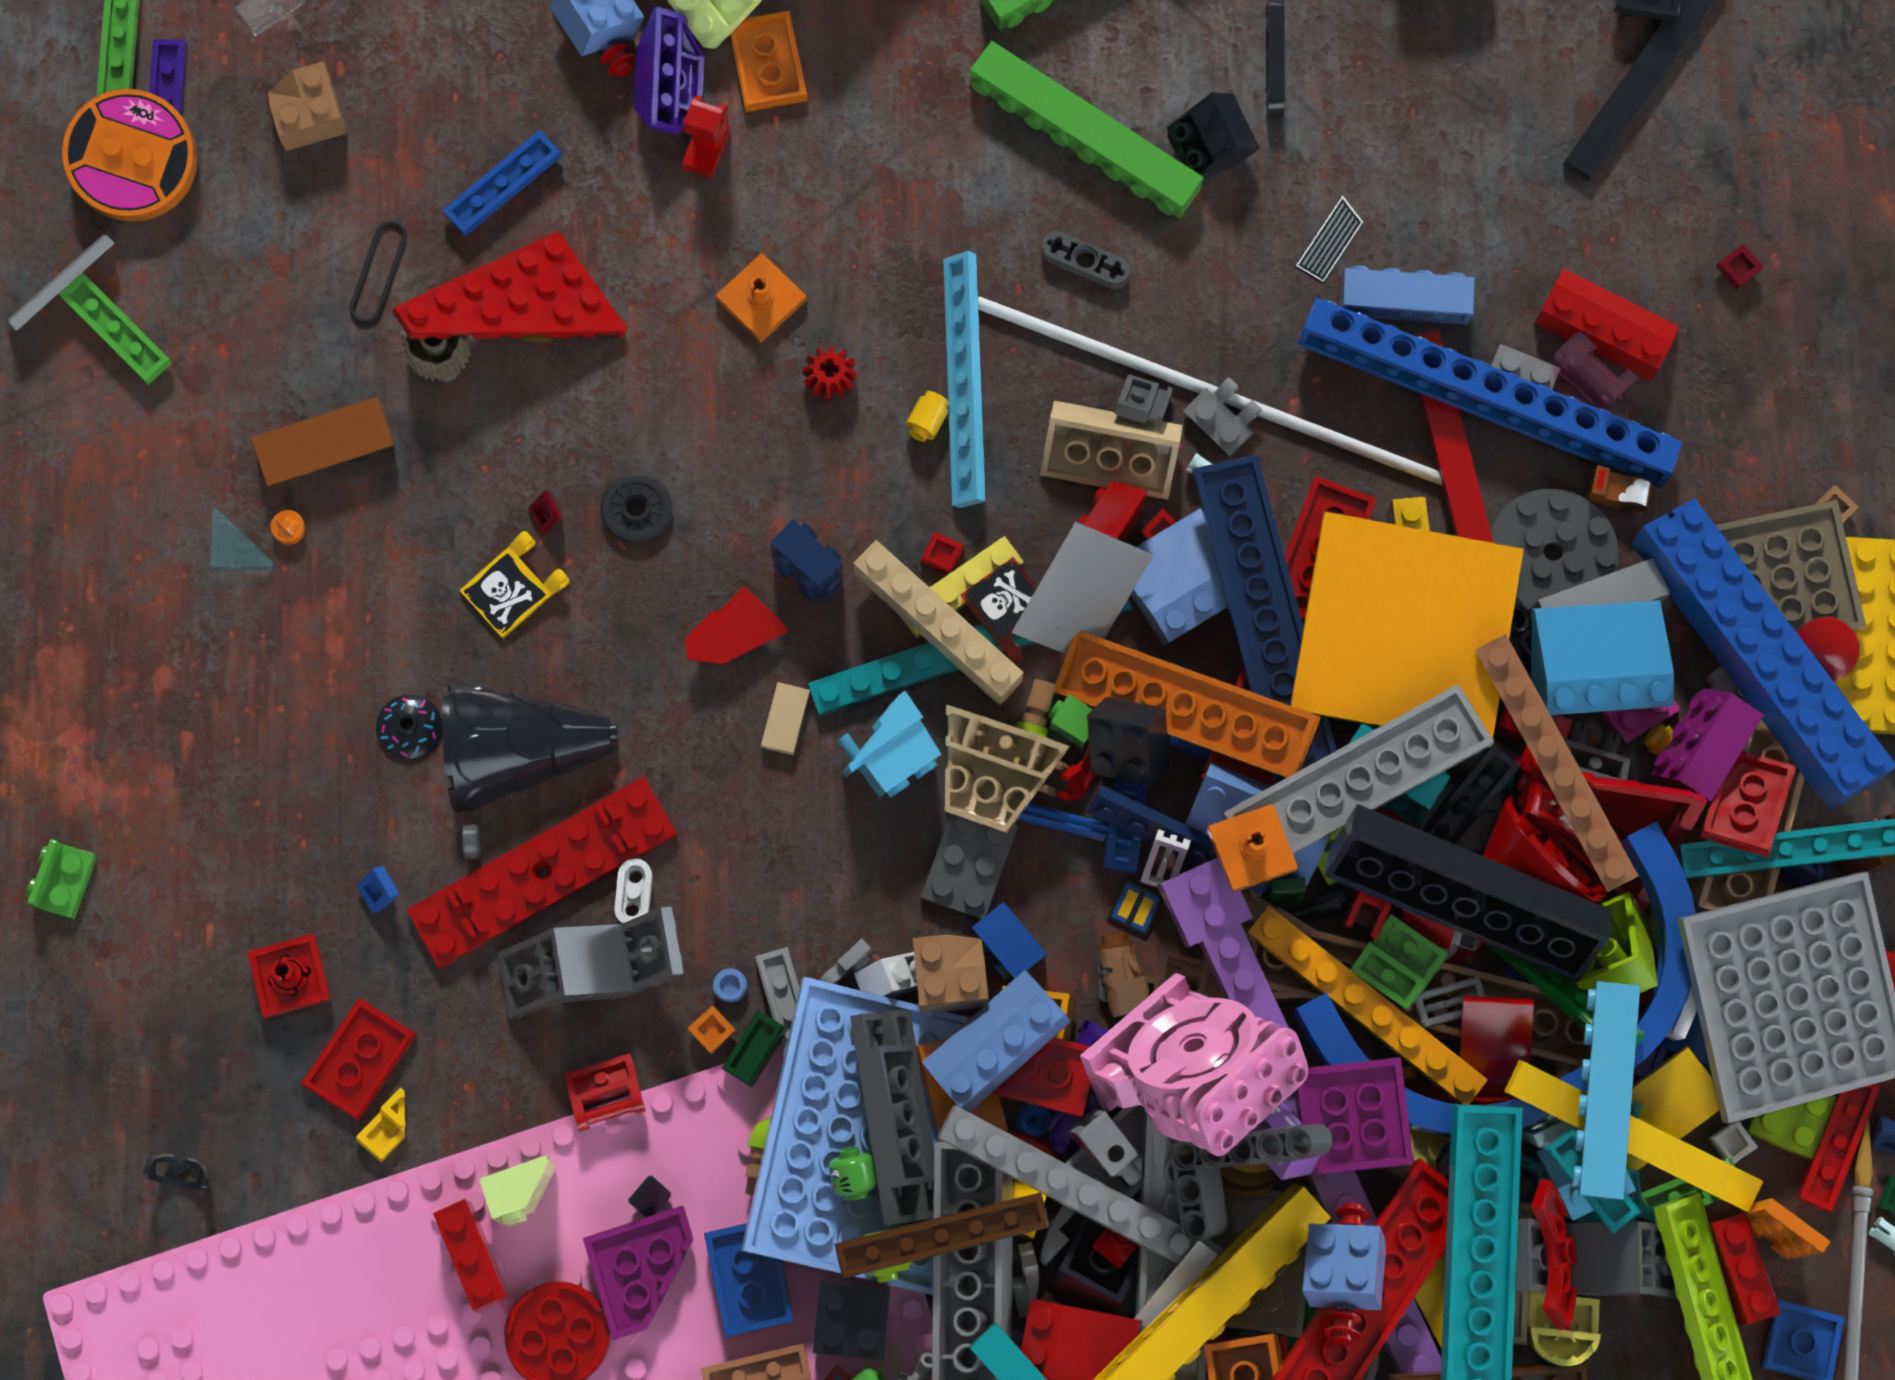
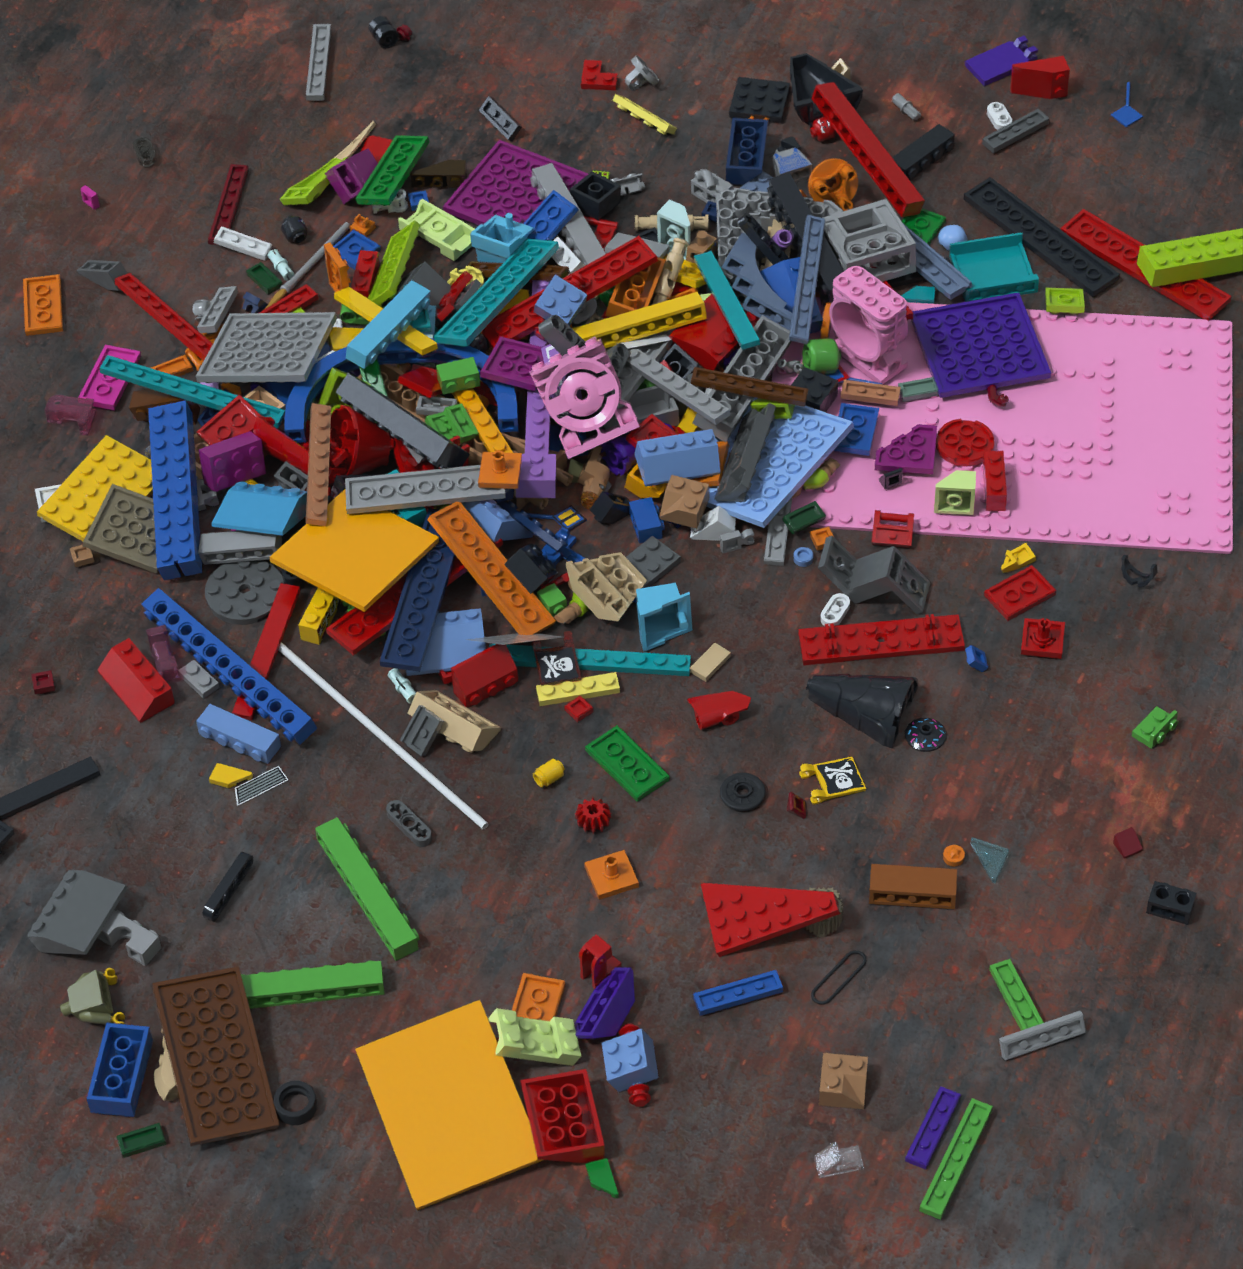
camera: 150 degrees left, 25 degrees down
brick [62,89,198,222] -> none
dark grey tile [463,824,481,861] -> none
dark blue brick [770,519,843,604] -> none
bright green head [828,1147,877,1201] -> none
tan brick [853,540,1024,706] -> none
medium azure plate [943,251,986,508] -> none
light grey torso [1067,1109,1143,1188] -> none
white tile [1140,829,1191,888] -> none
black slope [1166,92,1260,179] -> none
light grey plate [1183,377,1262,457] -> none
dark orange leg [1586,465,1652,512] -> none
red dish [1797,616,1860,681] -> none
none -> yellow tile [209,763,253,788]
none -> bright green brick [436,357,480,394]
none -> green tile [585,725,670,802]
none -> black slope [590,491,631,524]
none -> dark red slope [1113,827,1143,859]

